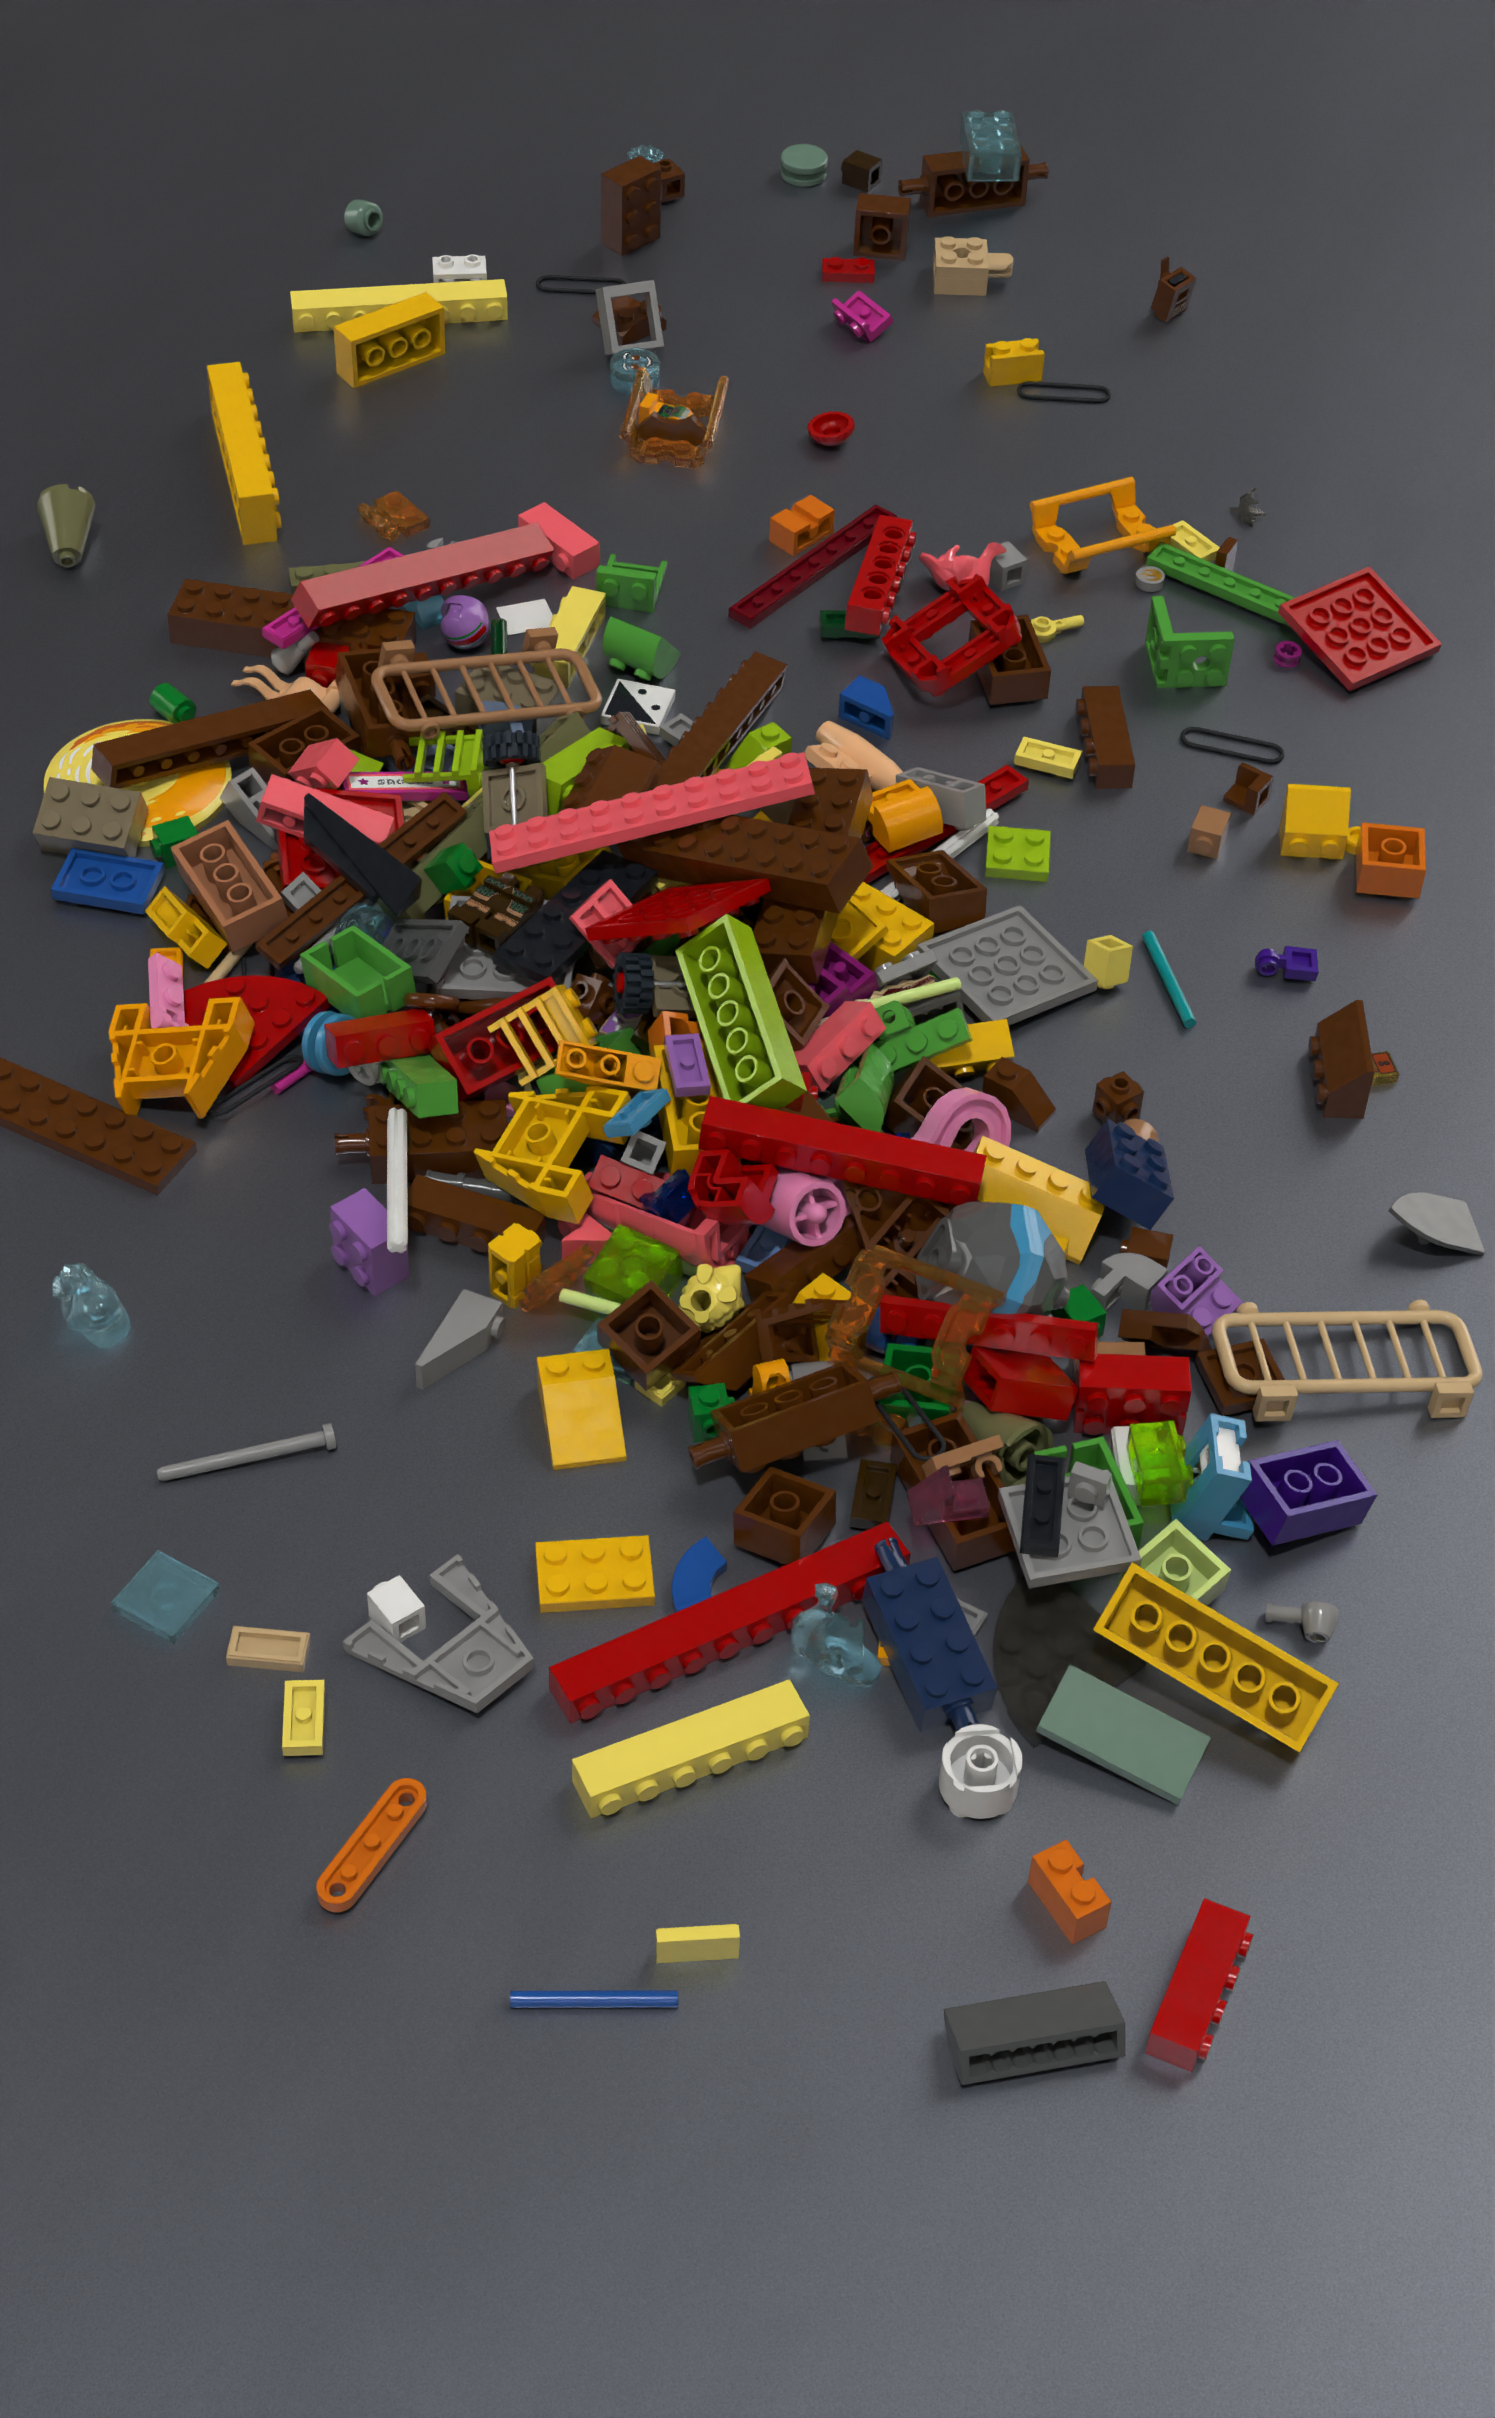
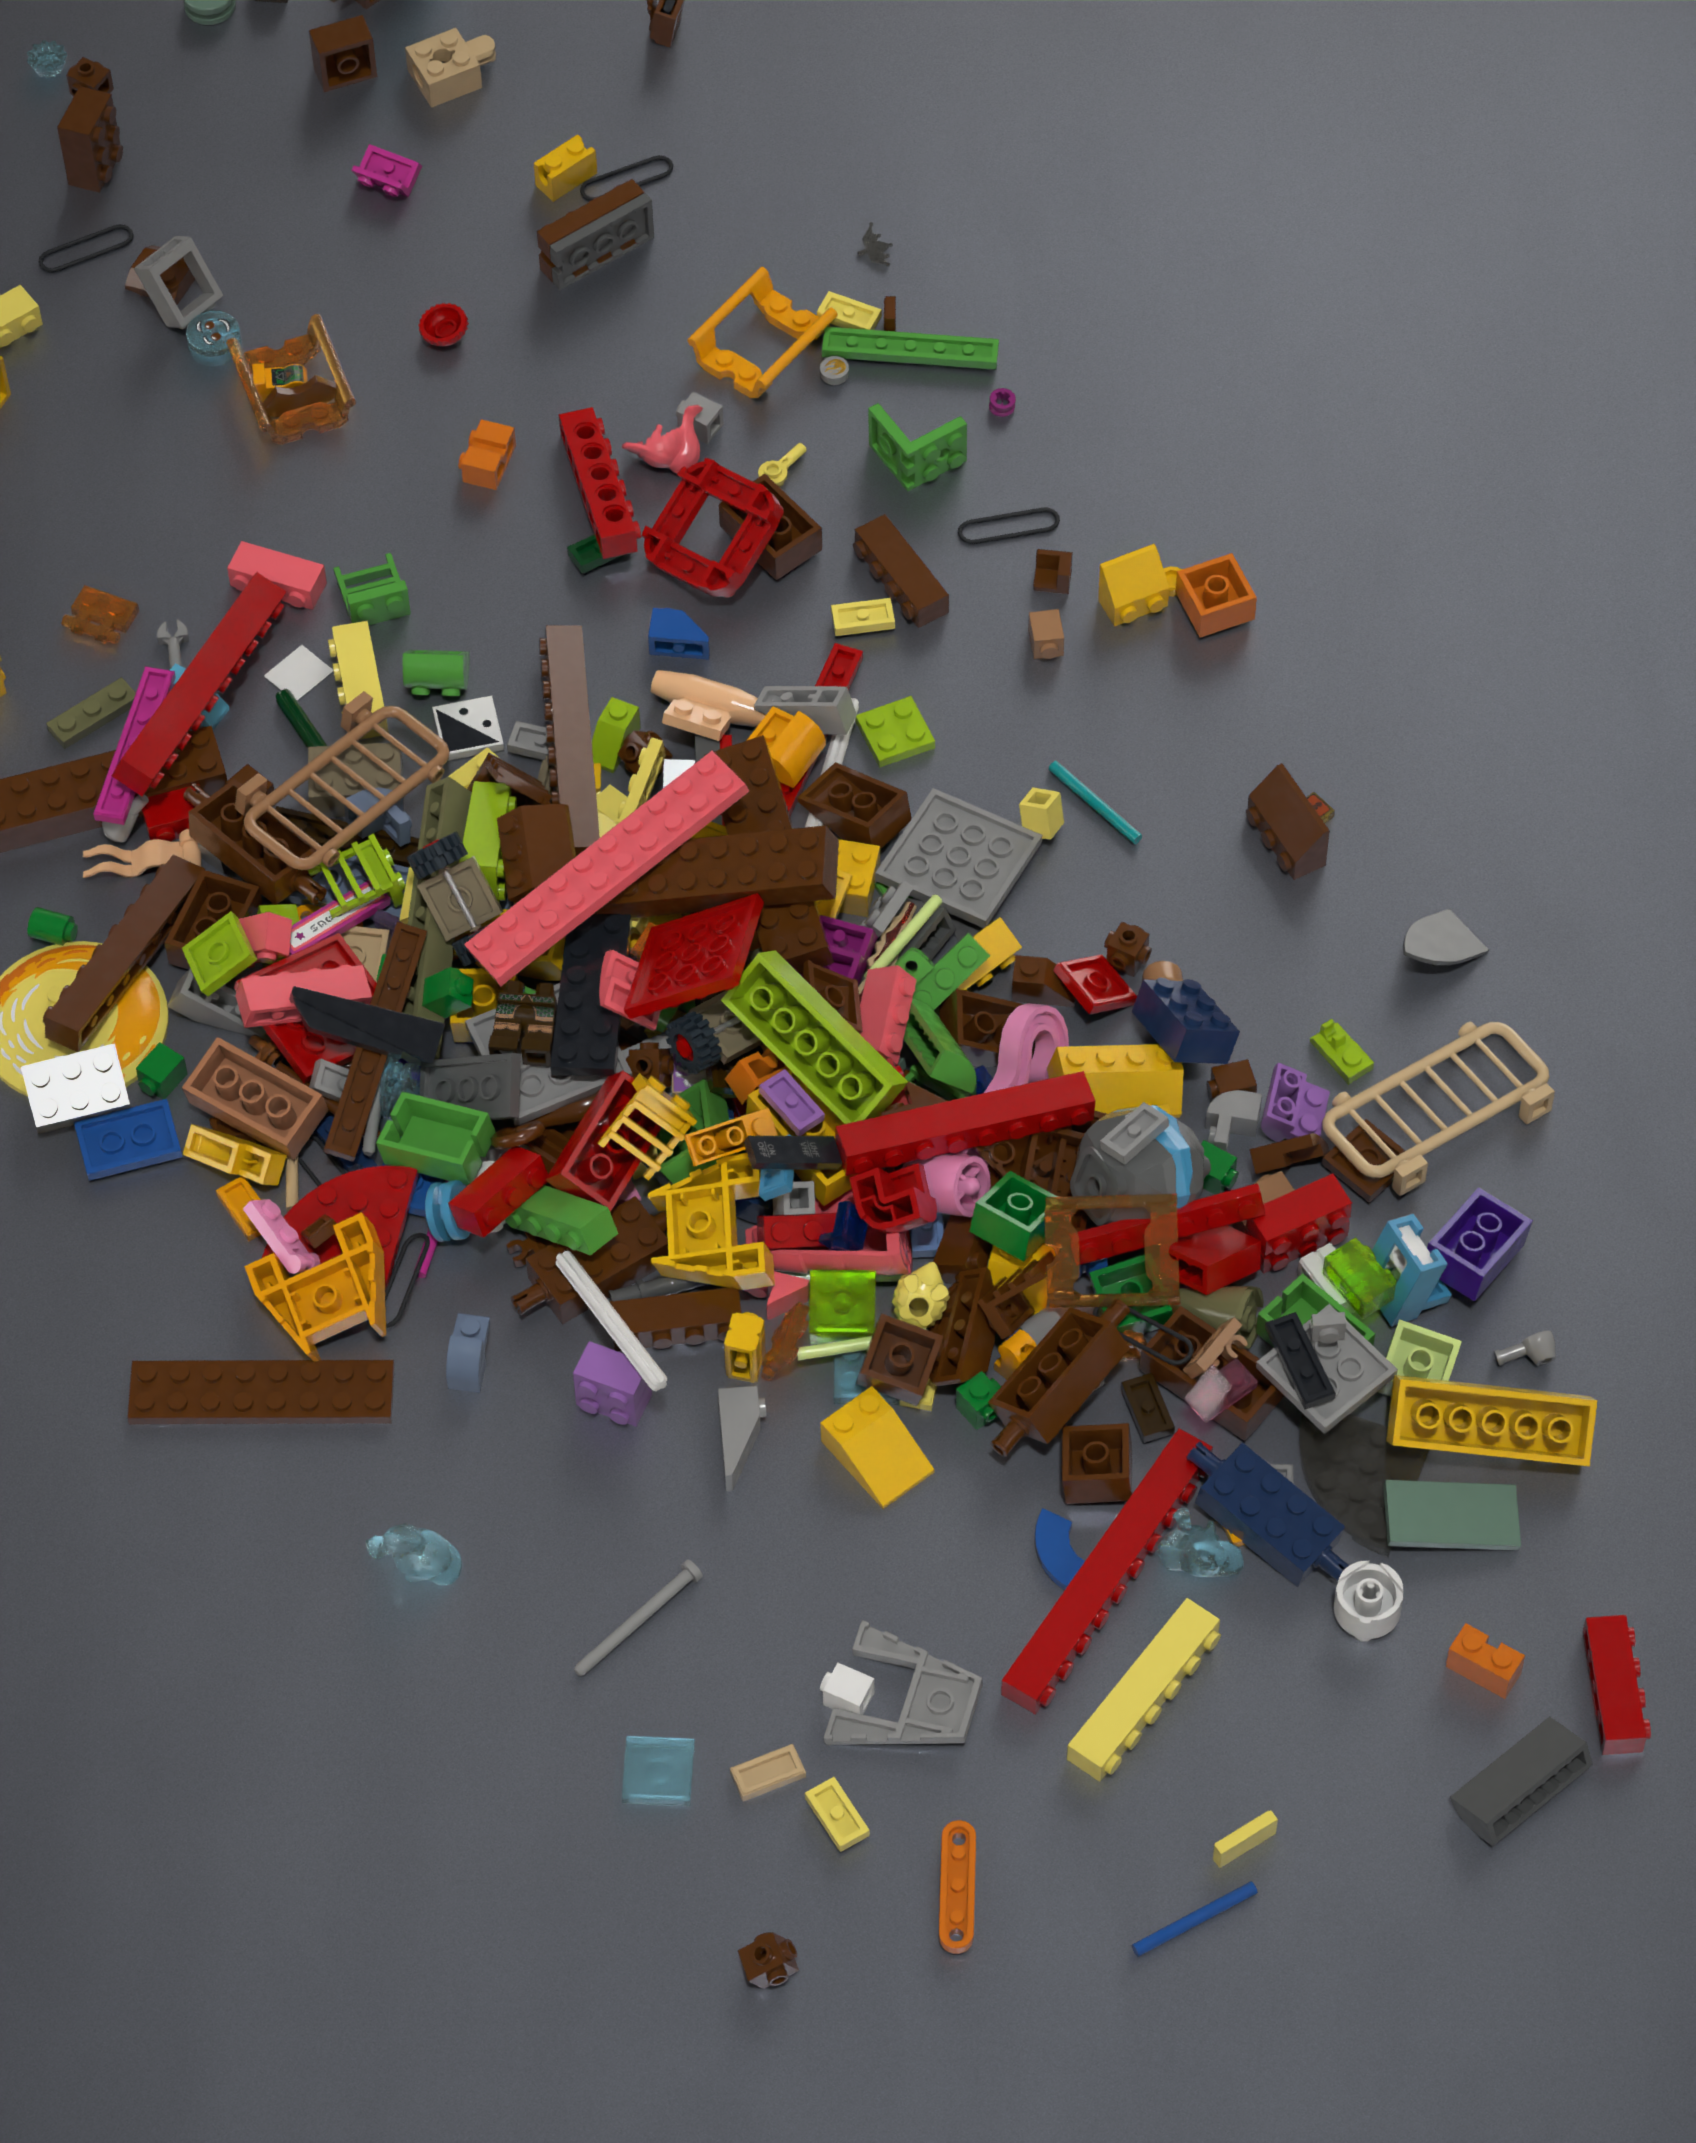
camera: 25 degrees left, 10 degrees up
medium lavender helmet [440,595,490,650] -> none
yellow plate [535,1535,655,1613] -> none
dark red tile [728,504,898,629] -> none
red plate [822,257,875,283] -> none
dark purple plate [1255,946,1319,981] -> none
red plate [1278,566,1442,691] -> none
none -> lime plate [182,911,257,997]
none -> reddish brown tile [300,1214,337,1248]
none -> sand blue brick [446,1313,491,1393]
none -> dark grey piece [537,179,654,291]
none -> reddish brown brick [737,1932,799,1989]
none -> black tile [744,1136,843,1170]
none -> green brick [969,1171,1065,1262]
none -> red tile [1053,954,1137,1014]
none -> light grey plate [1100,1102,1169,1165]
none -> lime plate [1310,1019,1374,1085]

